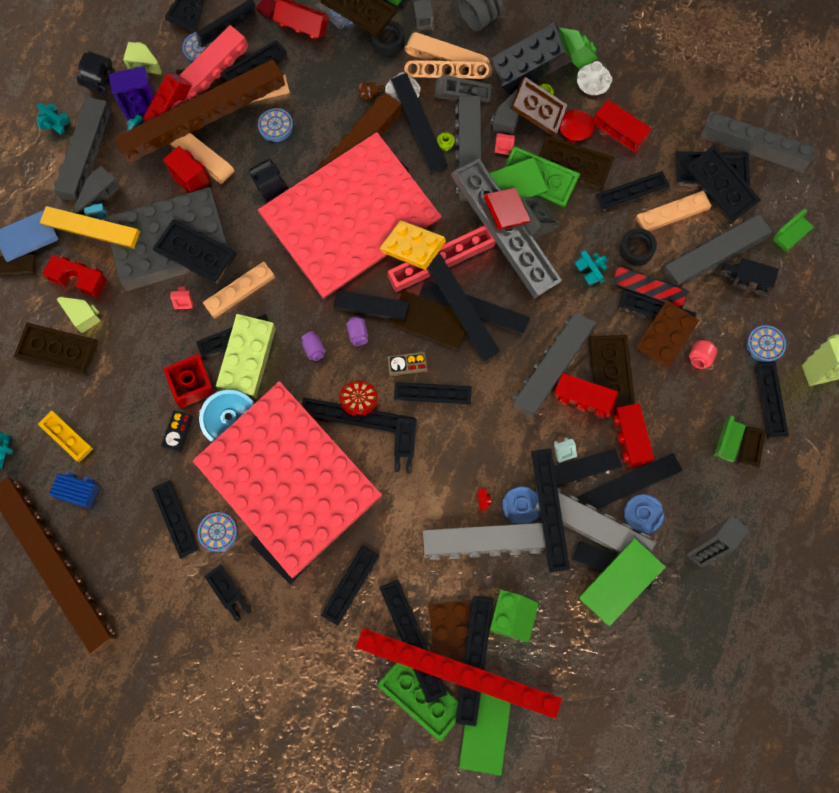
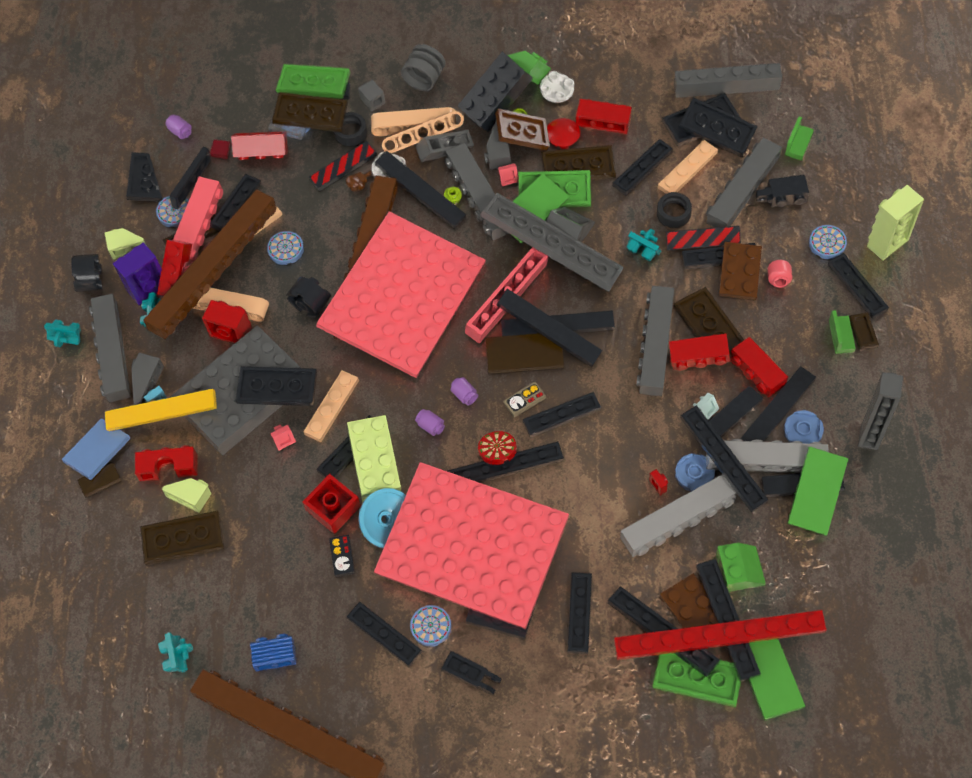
camera: 25 degrees left, 10 degrees down
yellow plate [38,410,93,463] -> none
black tile [333,290,410,321] -> none
yellow plate [380,220,446,270] -> none
black hinge [394,417,417,473] -> none
tile [484,188,531,230] -> none
none -> black tile [309,141,377,192]

